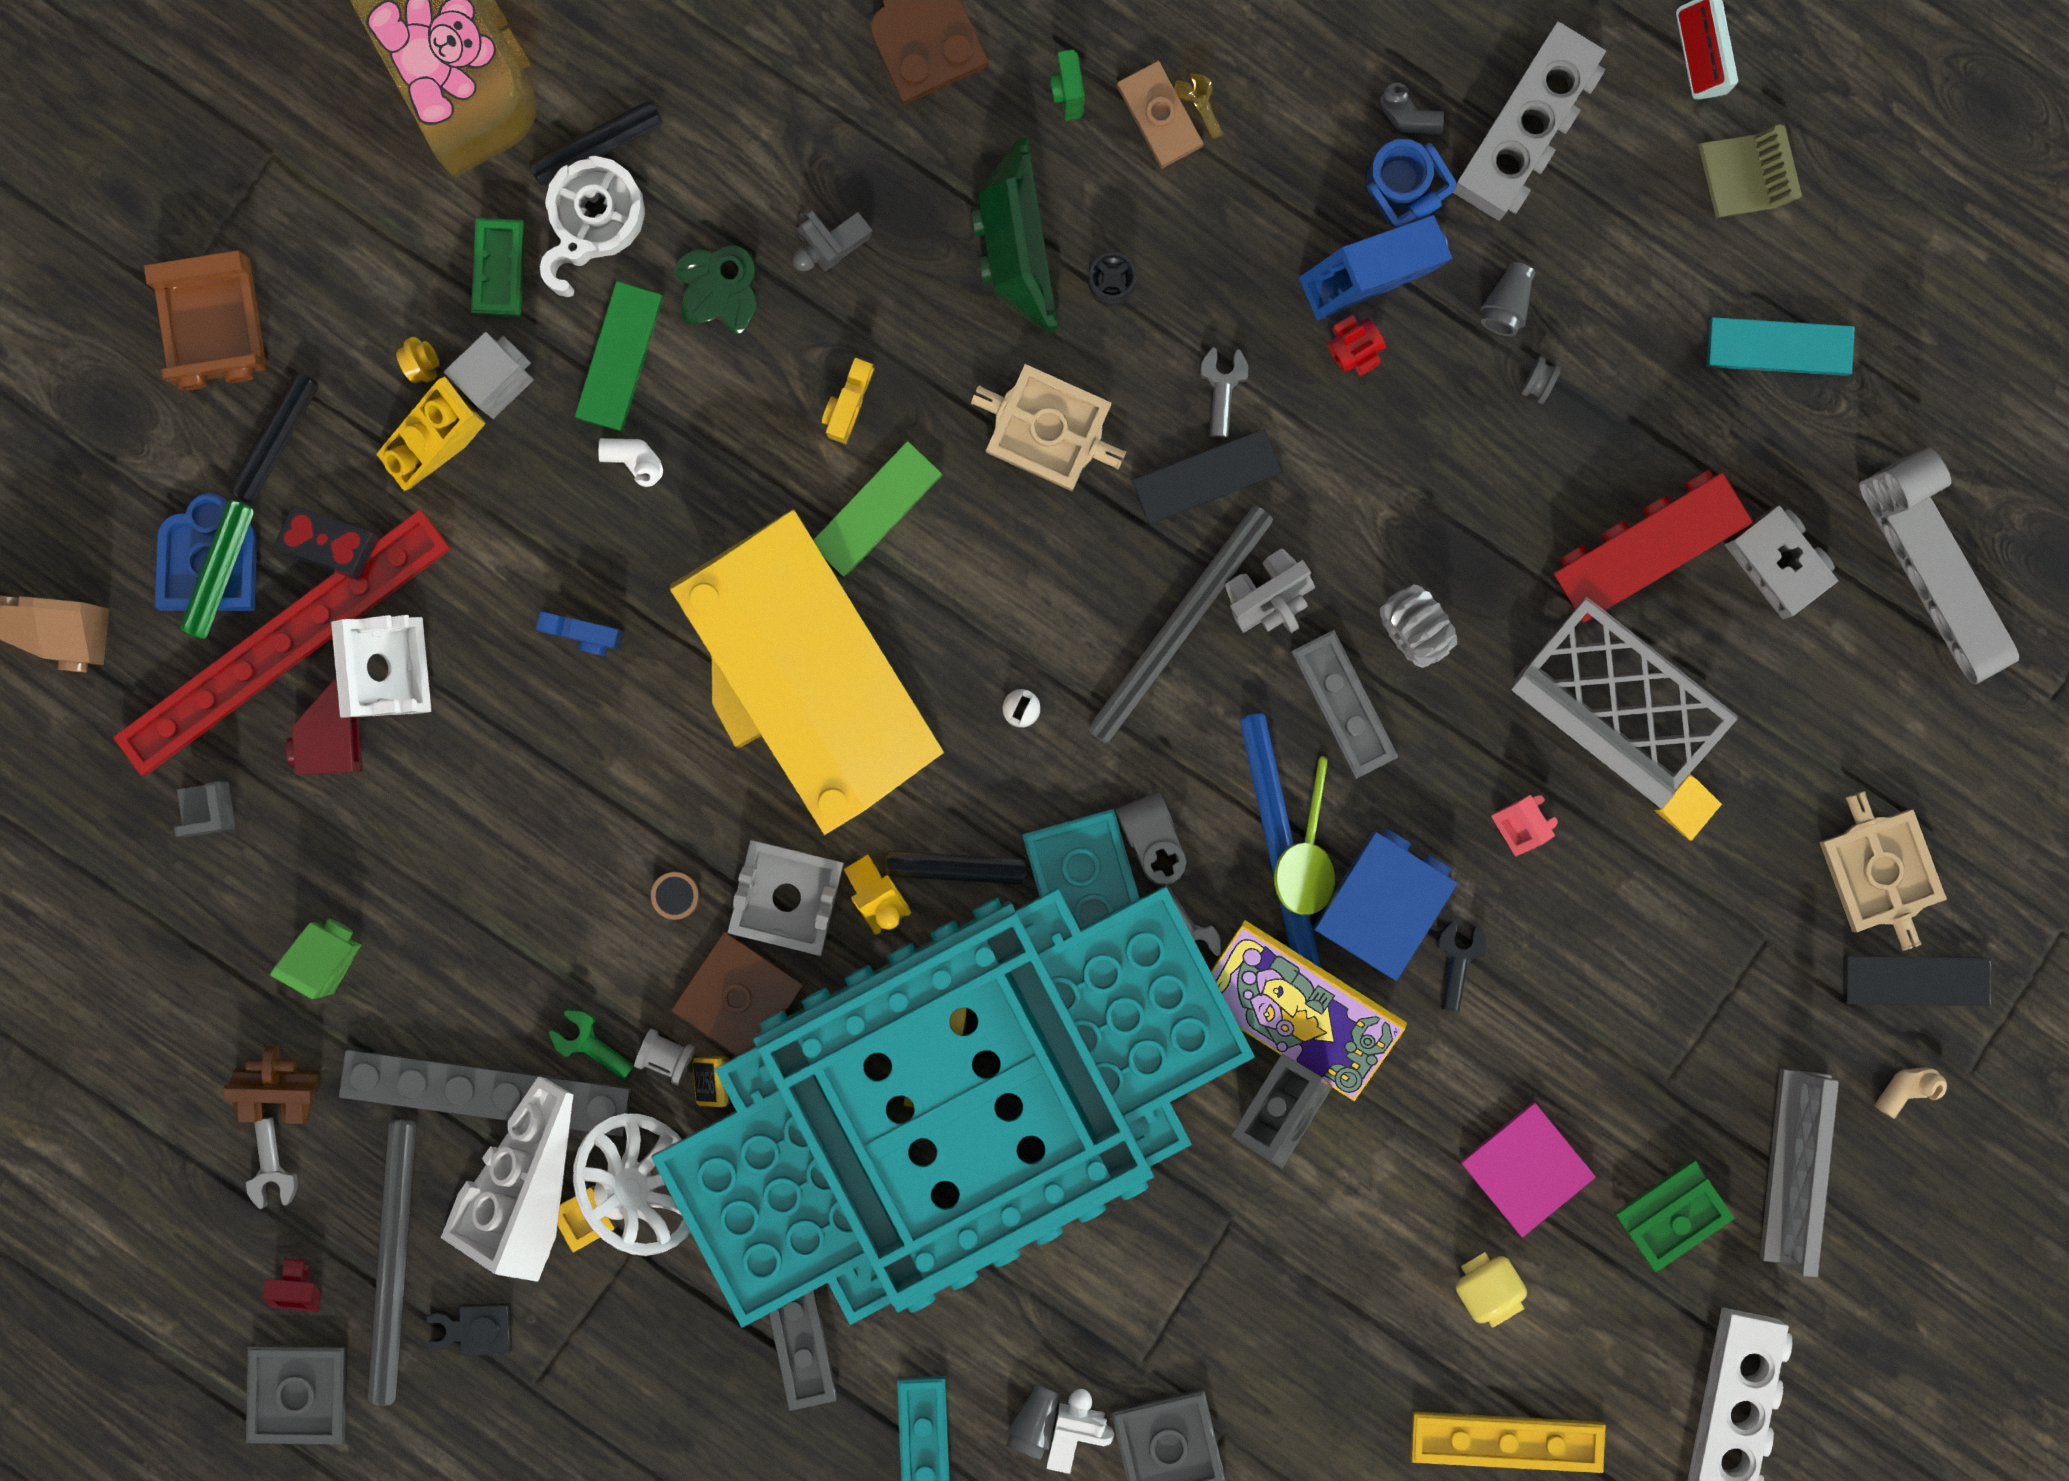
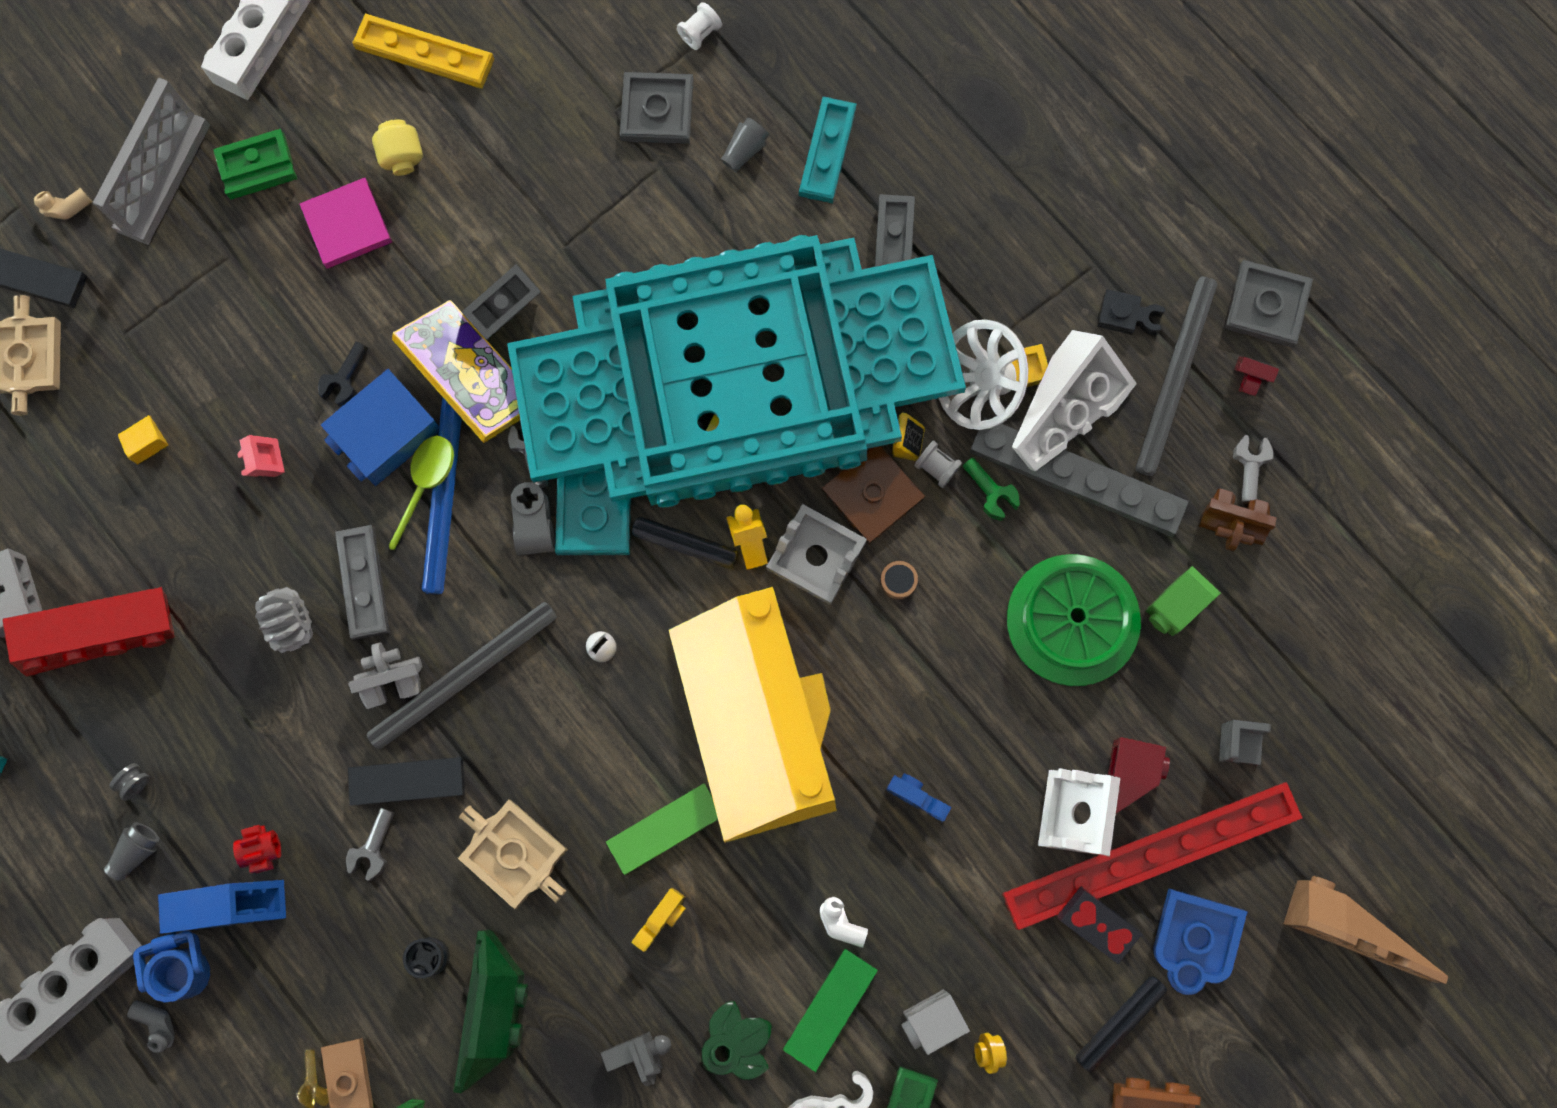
camera: 160 degrees left, 10 degrees down
green axle [180,501,254,639] -> none
yellow slope [376,377,485,492] -> none
white piece [1047,1389,1114,1474] -> none
light grey fence [1511,596,1738,809] -> none
none -> green piece [1007,554,1141,686]

